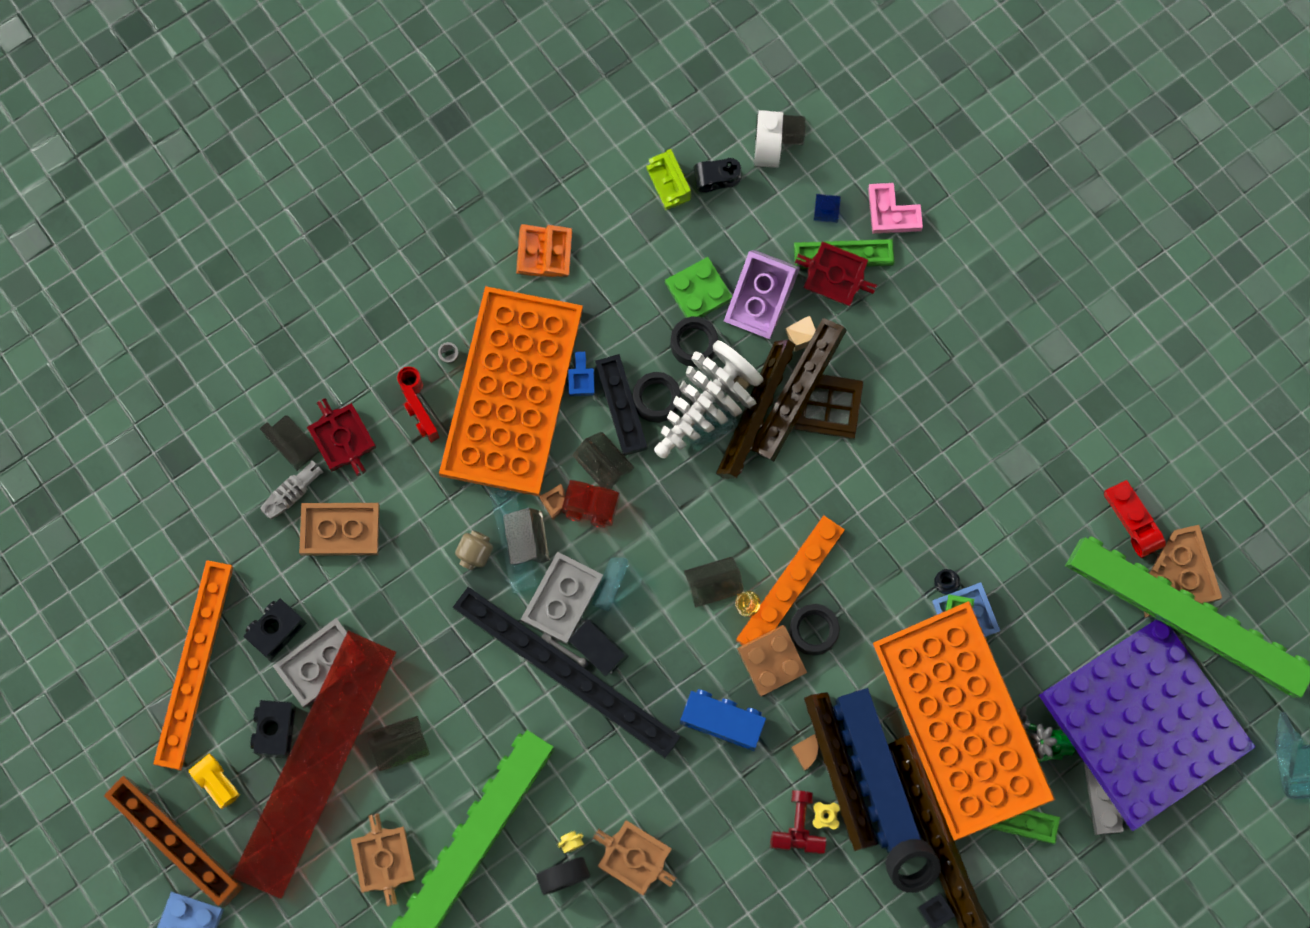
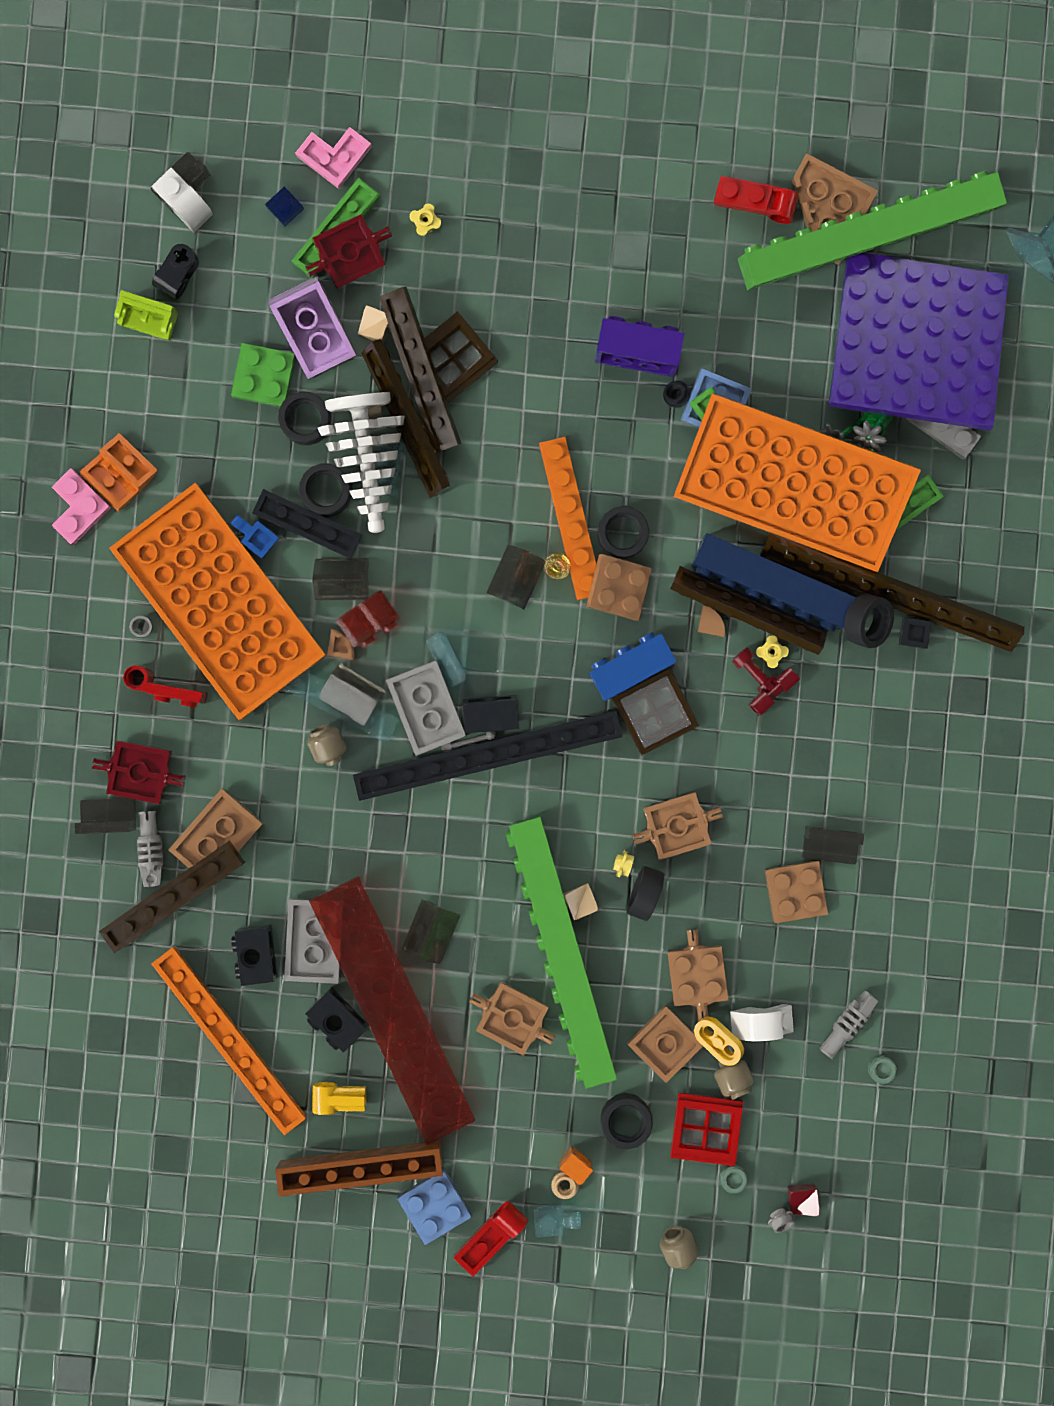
camera: 50 degrees left, 15 degrees up
none -> bright pink plate [52,468,112,545]
none -> dark brown plate [99,840,245,954]
none -> light yellow plate [410,204,441,236]
none -> tan slope [563,883,599,920]
none -> dark purple brick [595,316,685,377]
none -> clear piece [612,669,699,756]

